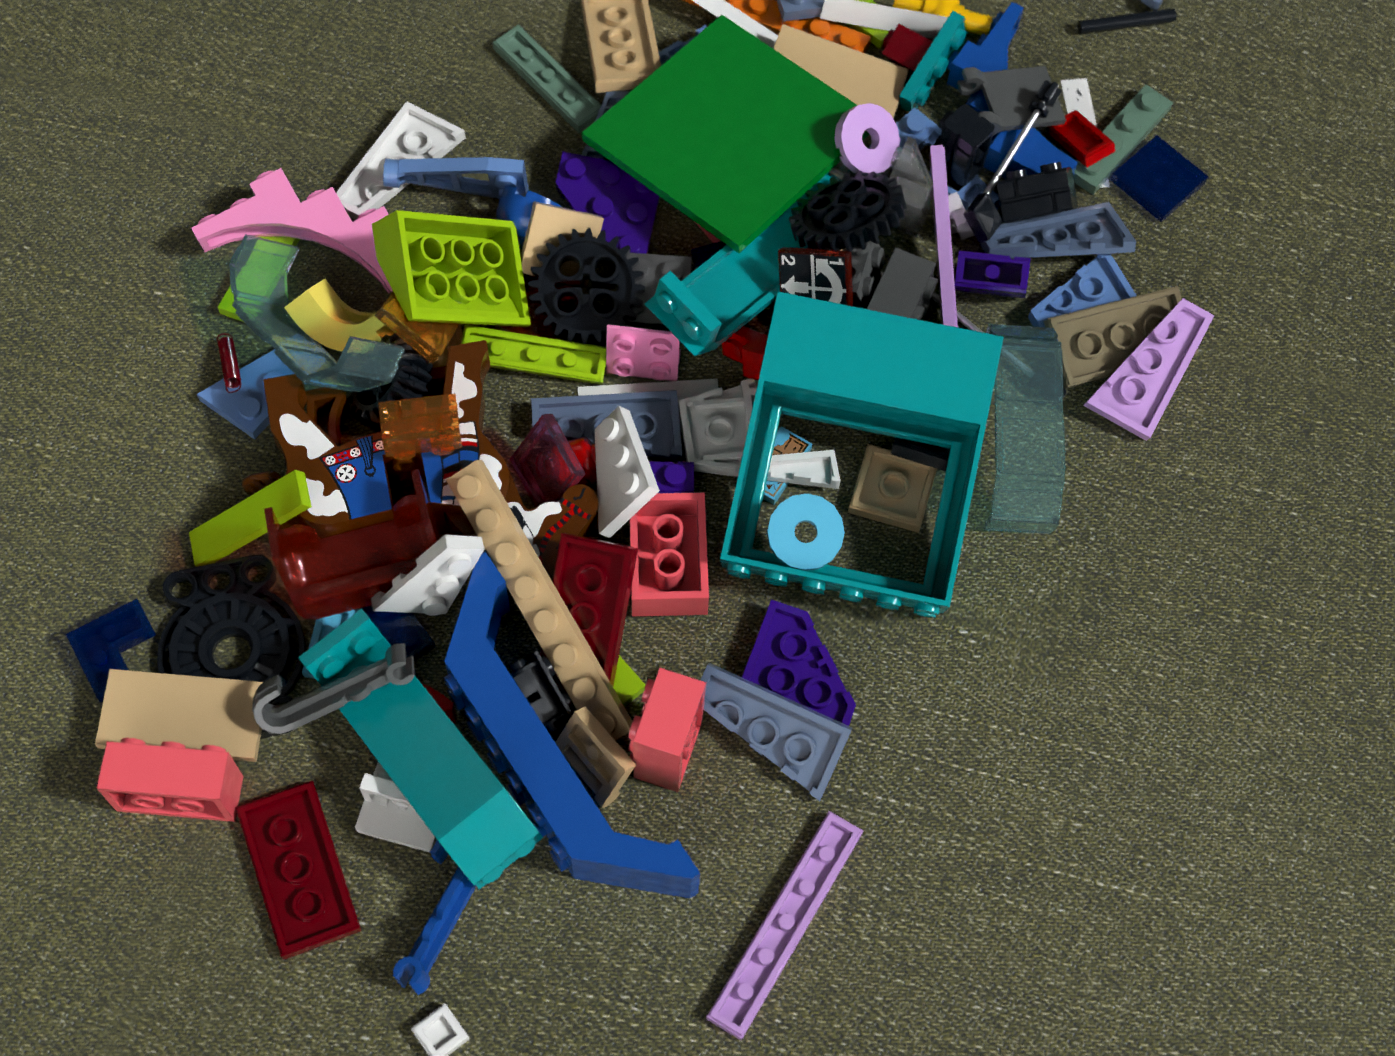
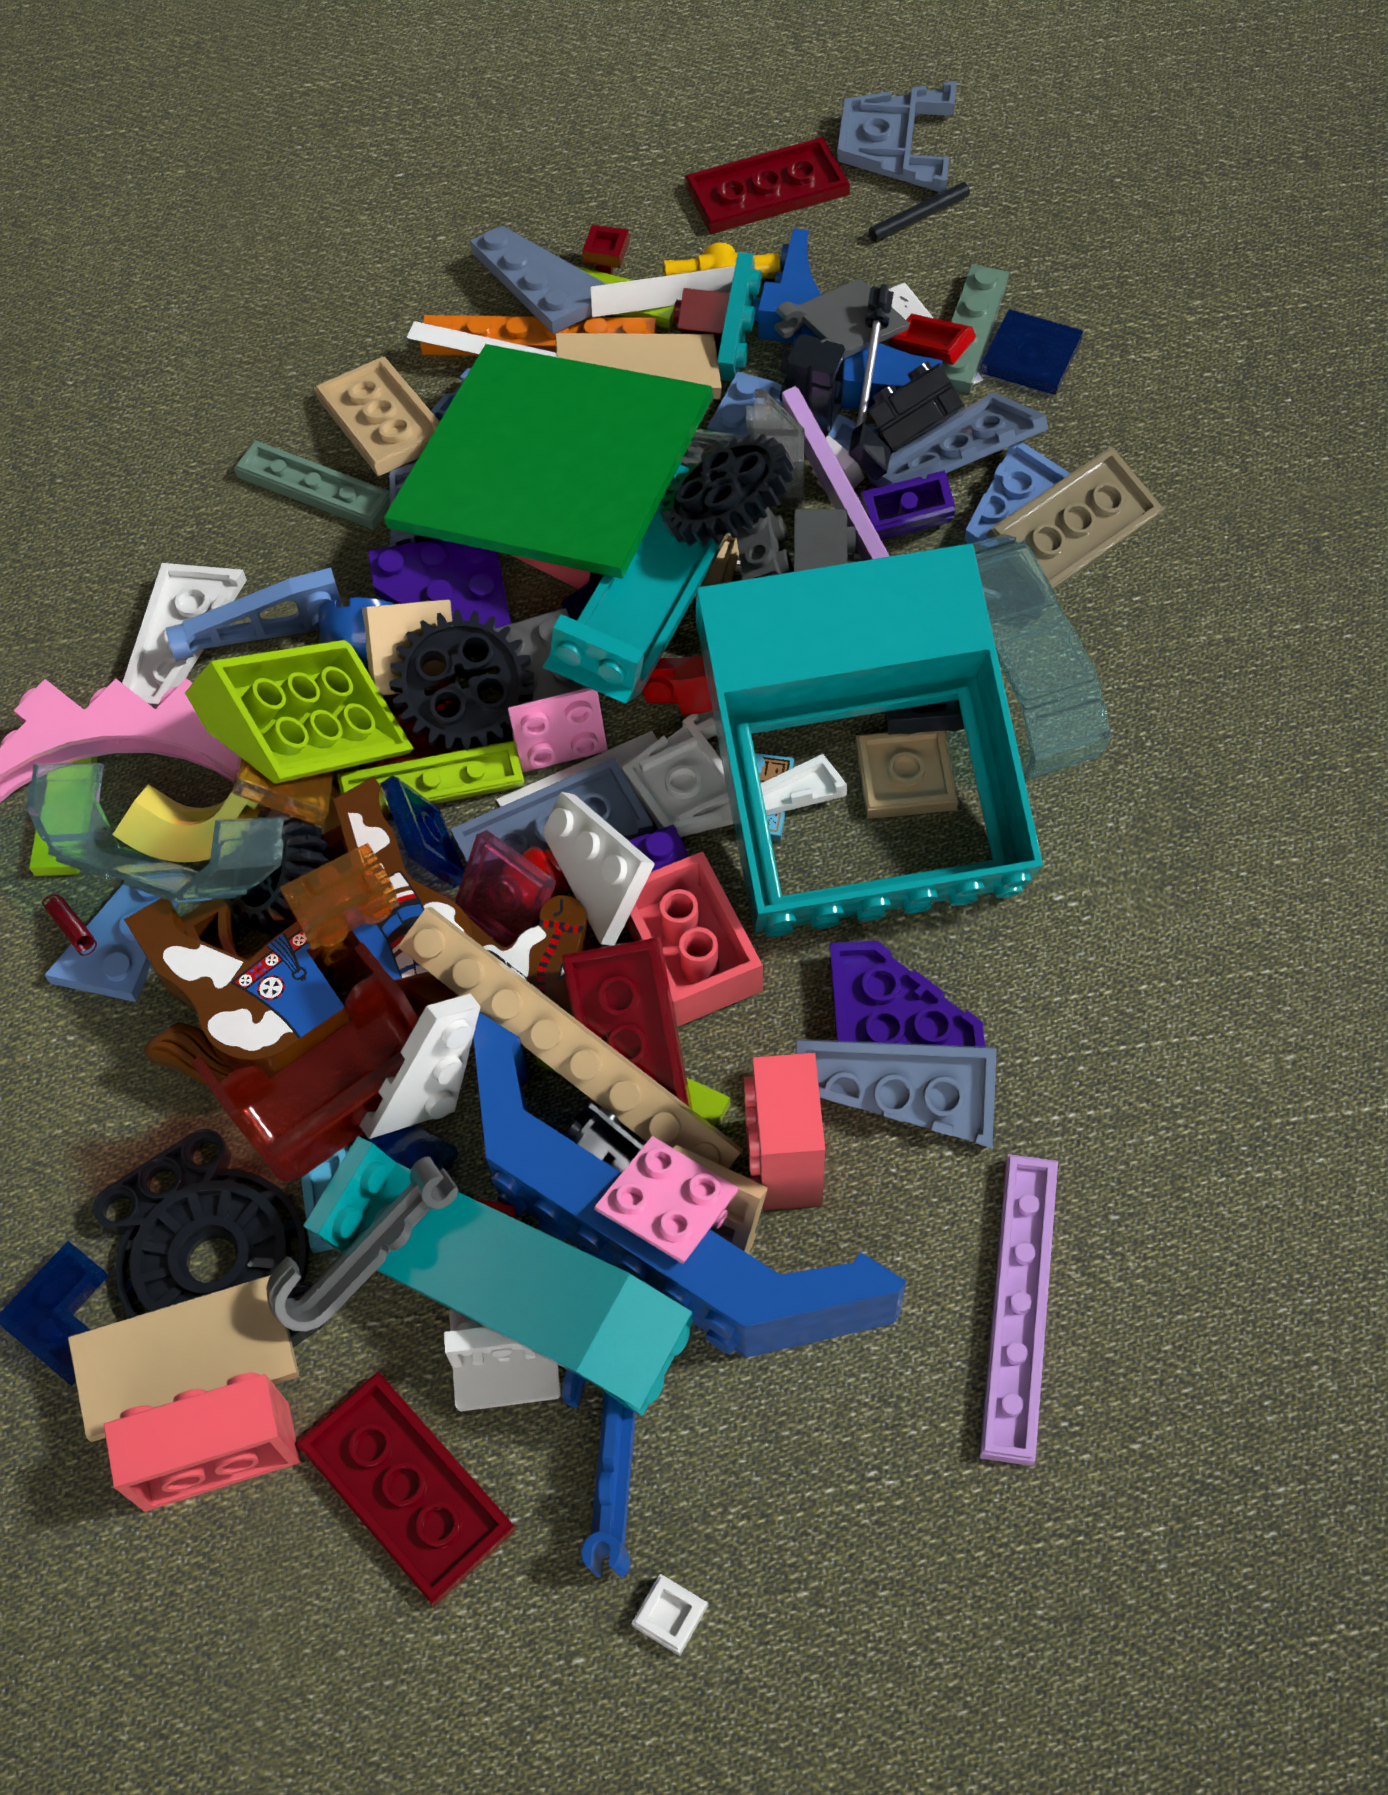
camera: 15 degrees left, 5 degrees down
lime tile [189,470,312,567] -> none
medium azure tile [767,493,845,571] -> none
tile [778,247,853,306] -> none
lavender tile [834,103,900,176] -> none
lavender wing [1083,298,1214,441] -> none
none -> clear blue tile [380,775,467,888]
none -> bright pink hinge [594,1136,739,1264]

